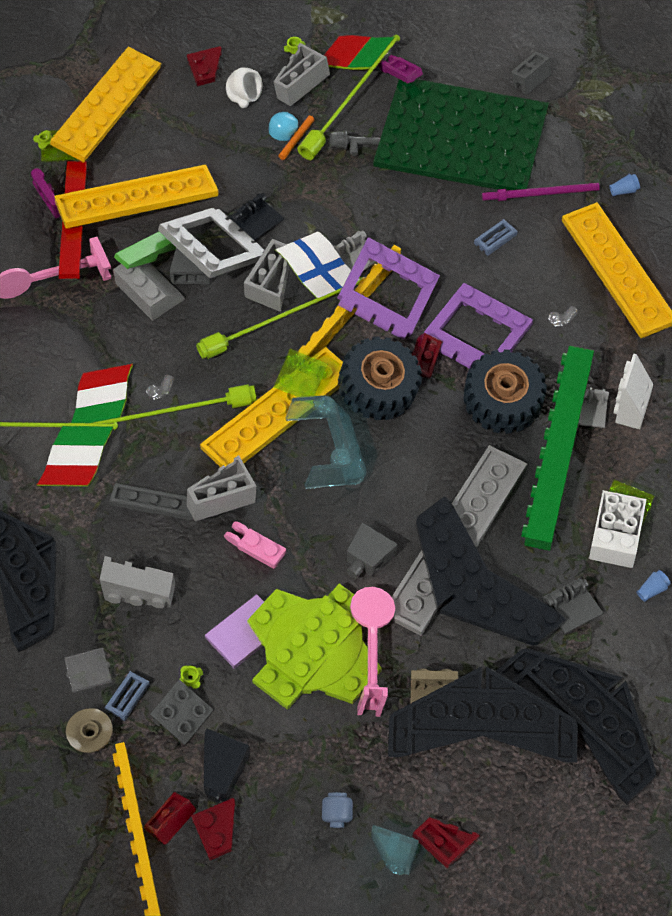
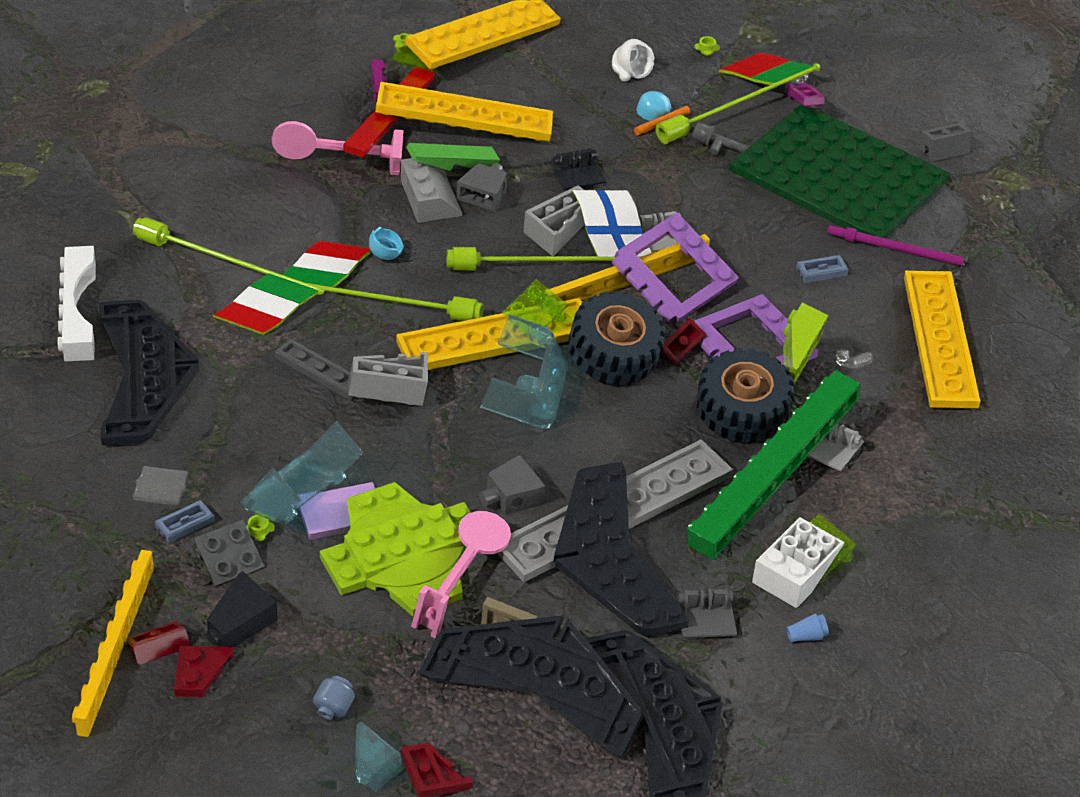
camera: 20 degrees right, 15 degrees down
dark tan dish [66,708,113,753] -> none
light grey wedge [100,556,175,608] -> none
clear arm [146,375,174,399] -> none
light grey hinge [158,208,265,278] -> none
dark red wing [186,46,222,86] -> none
bright pink hinge [224,521,287,569] -> none
light grey wedge [274,43,330,106] -> none
medium blue cone [609,174,640,196] -> none
white slope [613,354,653,429] -> none
none -> clear light blue windscreen [240,421,364,524]
none -> medium azure hair [369,227,404,261]
none -> lime slope [783,303,828,384]

